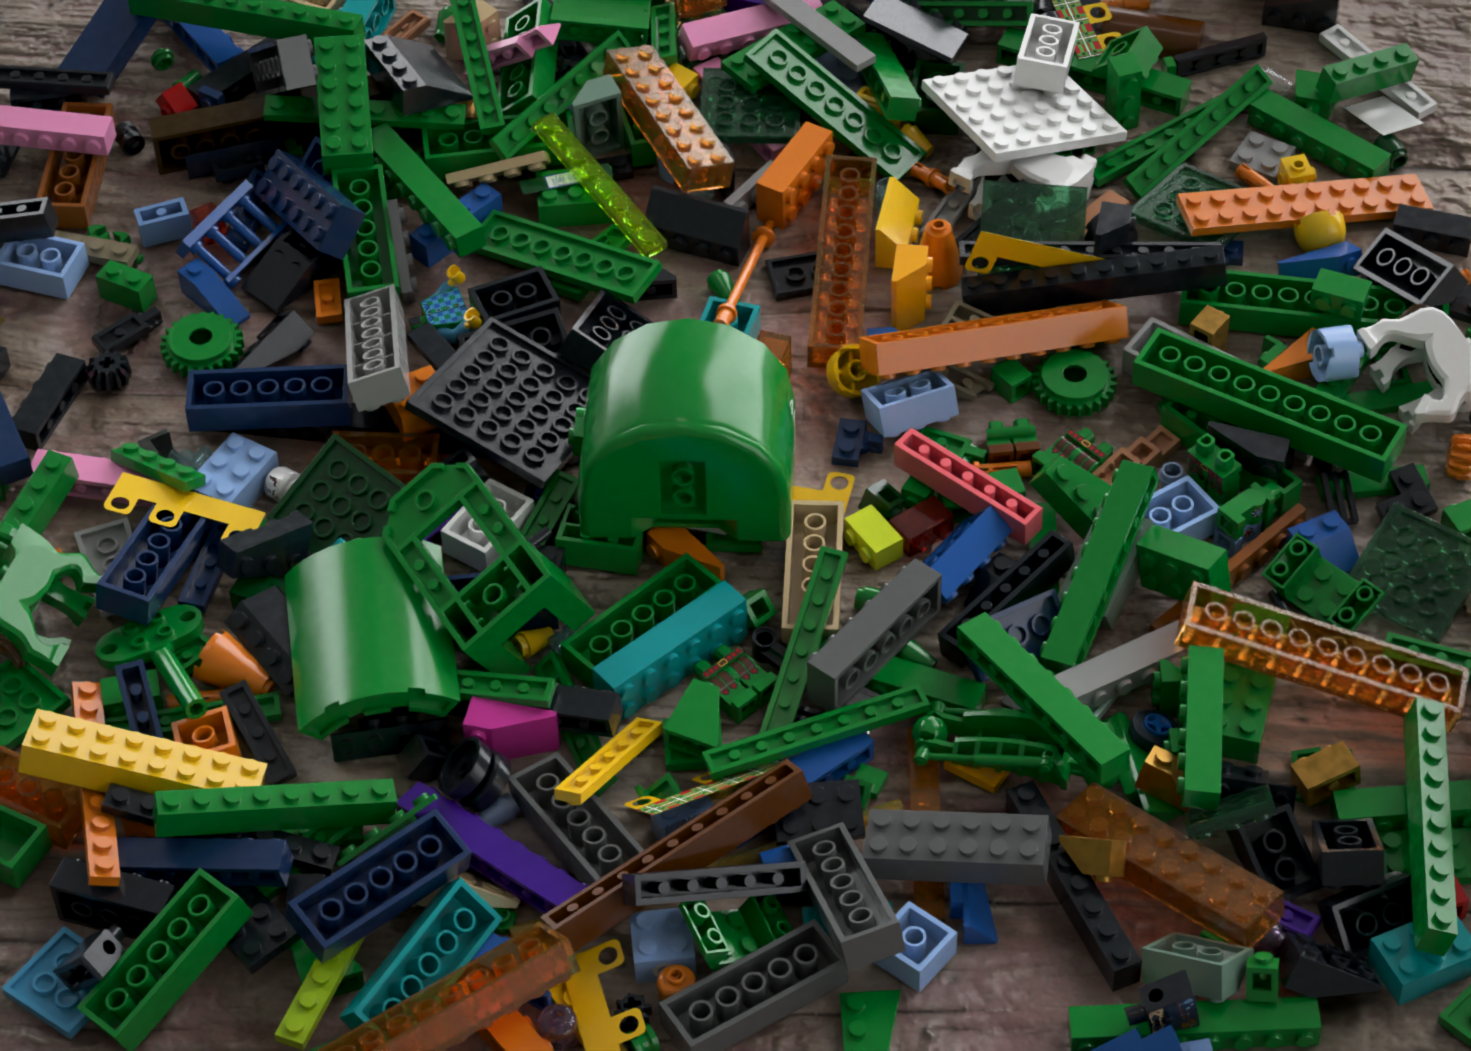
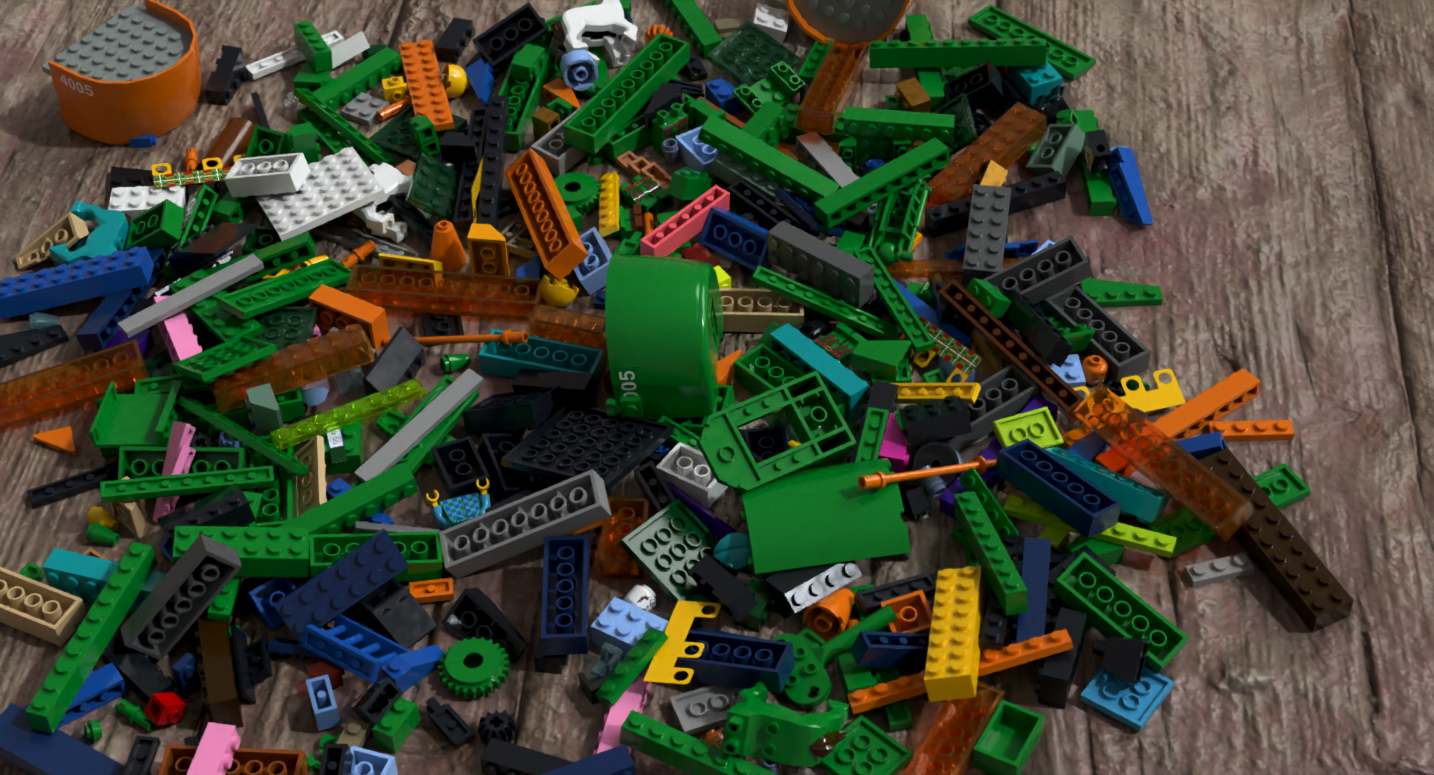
camera: 90 degrees left, 5 degrees down
none -> green plate [172,335,277,383]
none -> black torso [350,677,403,725]
none -> light grey tile [354,368,484,483]
none -> green hips [409,115,441,159]
none -> yellow plate [599,171,619,238]
none -> orange bar [858,456,997,490]
none -> black brick [899,395,972,446]
none -> sand blue cone [920,465,947,498]
none -> green brick [966,278,1012,319]
none -> lime tile [991,407,1064,449]

